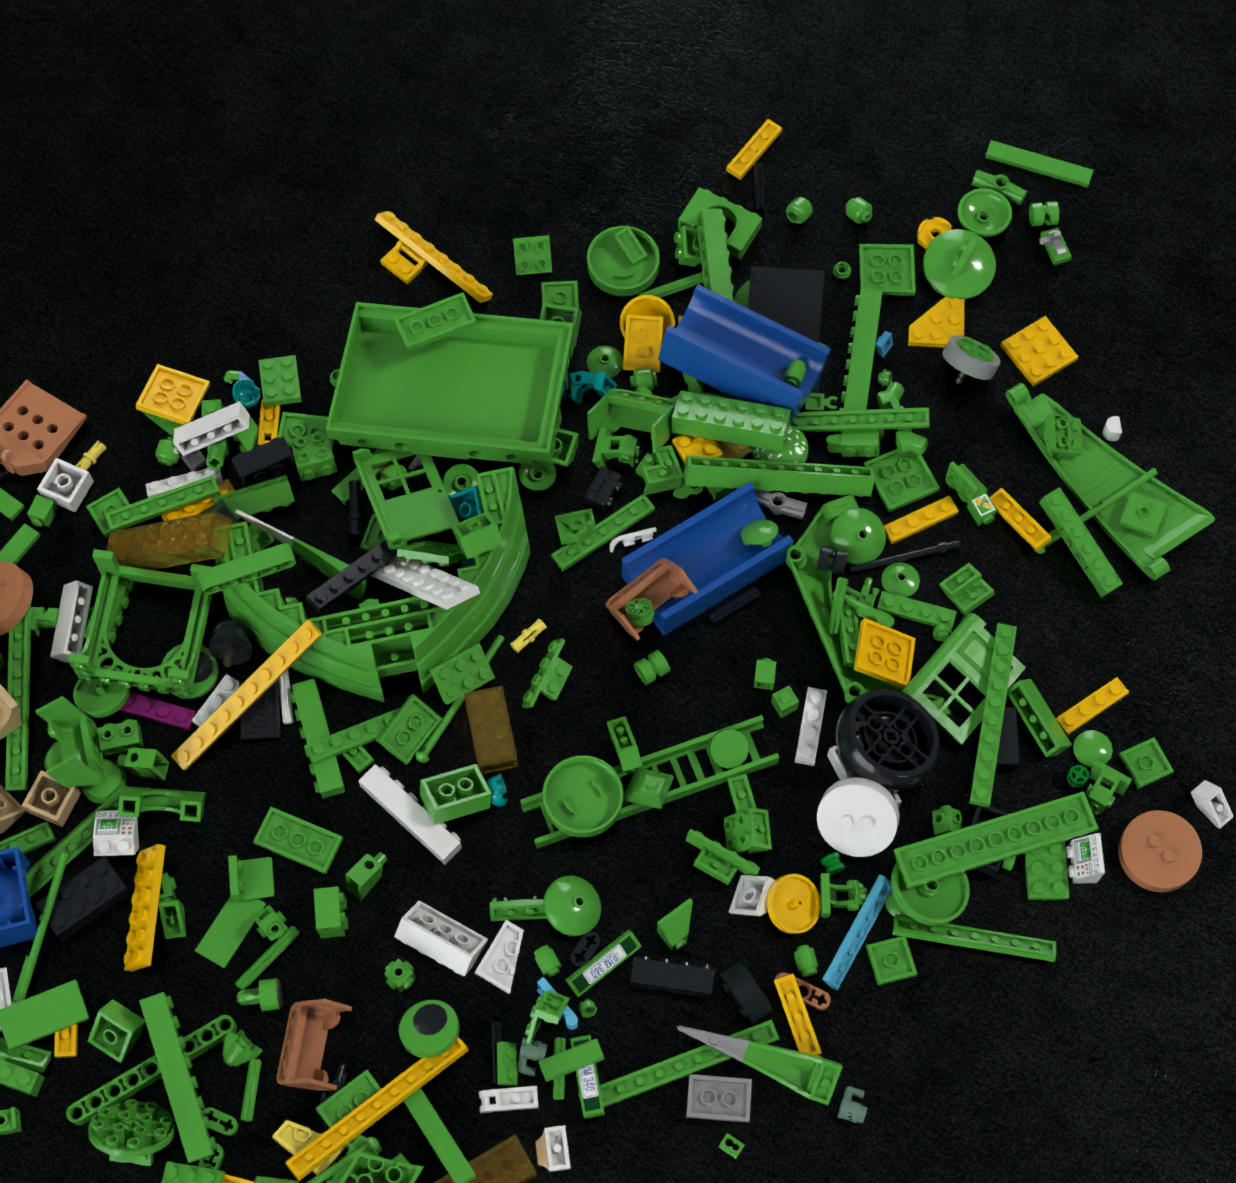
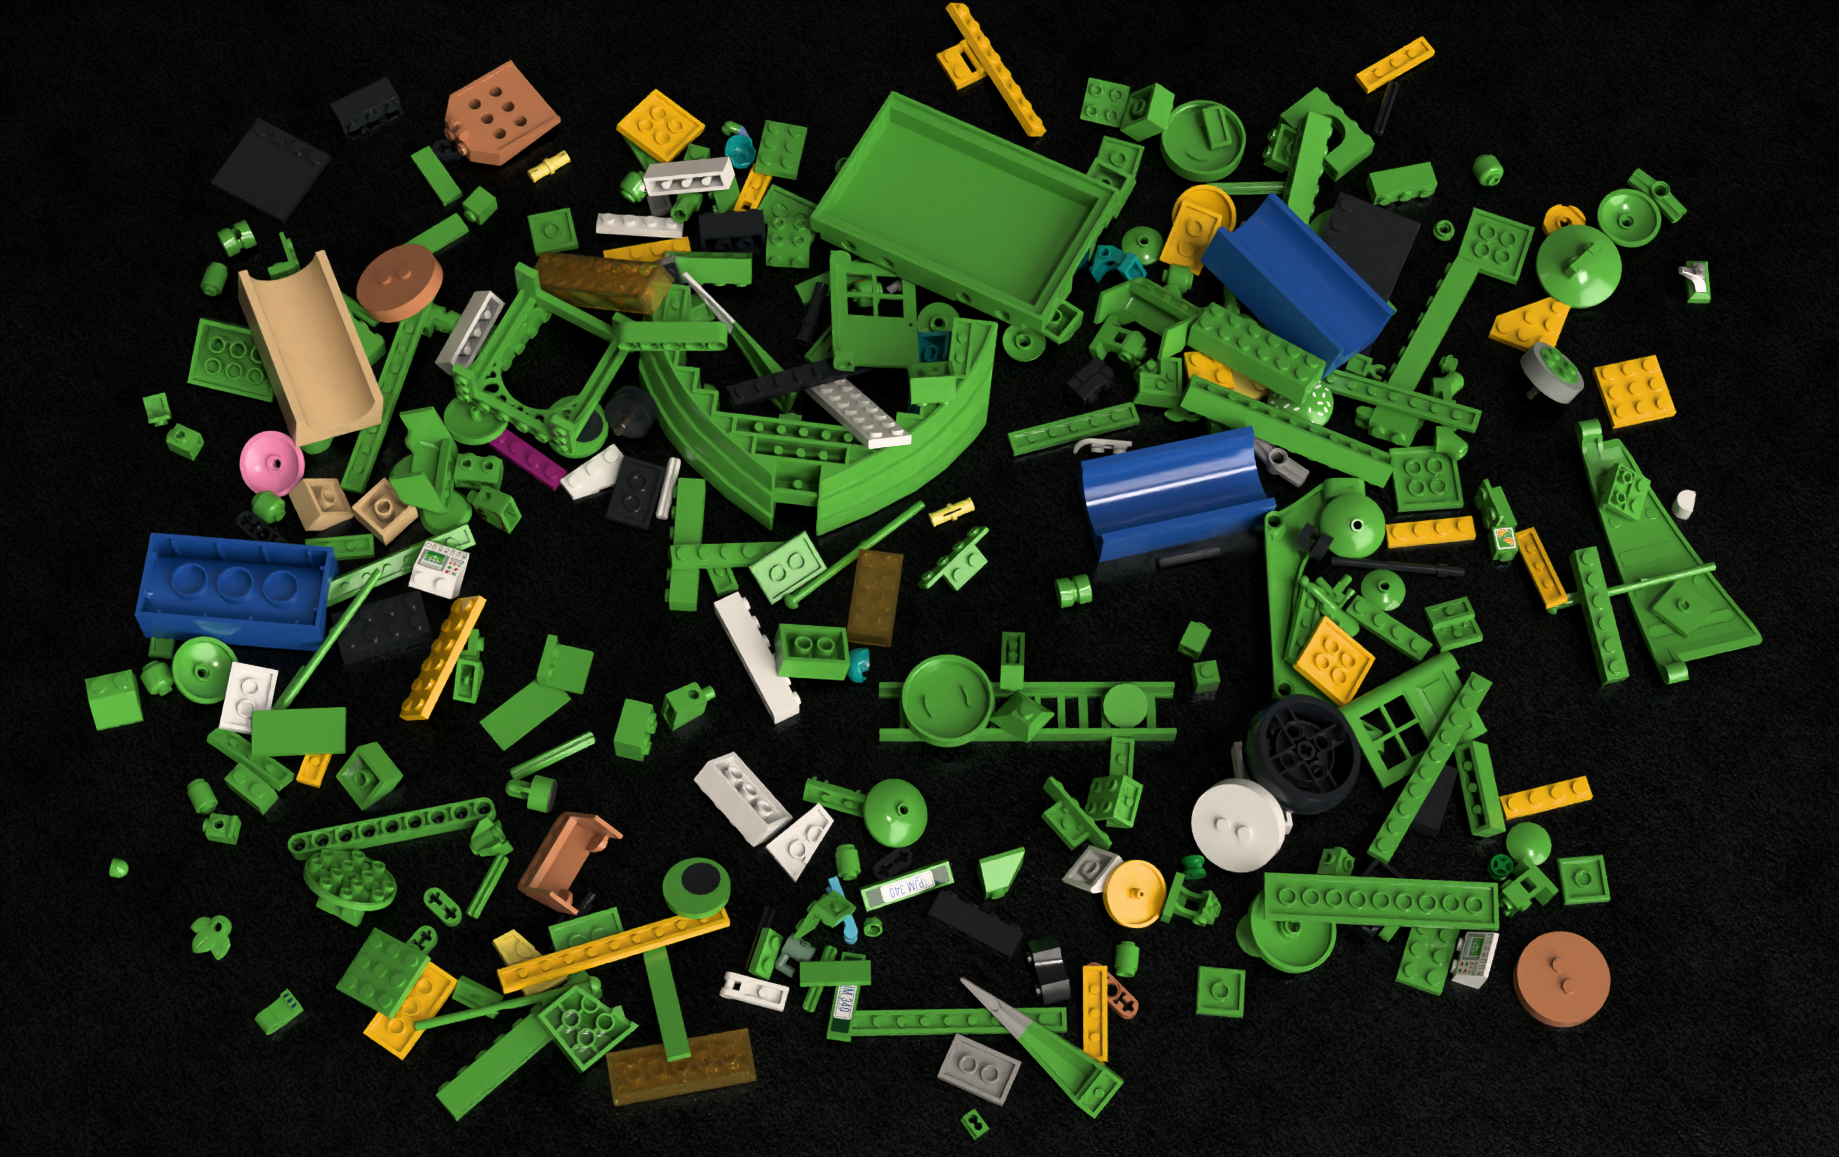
camera: 15 degrees right, 0 degrees up
white brick [37,458,94,512] -> none
bright green plate [105,475,221,533] -> none
bright green arch [118,786,206,822] -> none
bright green brick [139,992,217,1164] -> none
yellow plate [171,620,323,770] -> none
bright green plate [253,807,343,874] -> none
bright green brick [253,905,288,941] -> none
bright green brick [384,959,415,992] -> none
bright green plate [394,292,477,351] -> none
bright green plate [397,540,468,566] -> none
bright green plate [429,643,495,704] -> none
white slope [535,1125,571,1172] -> none
bright green plate [555,508,595,545] -> none
nougat windscreen [605,558,698,640] -> none
bright green wheel [625,598,655,627] -> none
bright green dish [741,519,778,547] -> none
bright green brick [783,360,806,388] -> none
bright green head [786,197,813,224] -> none
white plate [795,687,827,766] -> none
medium azure tile [823,875,892,990] -> none
bright green axle [827,577,848,634] -> none
sand green piece [837,1086,867,1124] -> none
dark azure plate [875,331,893,358] -> none
bright green tile [892,915,1056,962] -> none
bright green plate [933,624,952,642] -> none
bright green tile [985,140,1093,188] -> none
bright green wheel [1029,201,1059,227] -> none
white slope [1191,780,1234,829] -> none
none -> bright green brick [1120,83,1175,142]
none -> bright green brick [1366,162,1437,205]

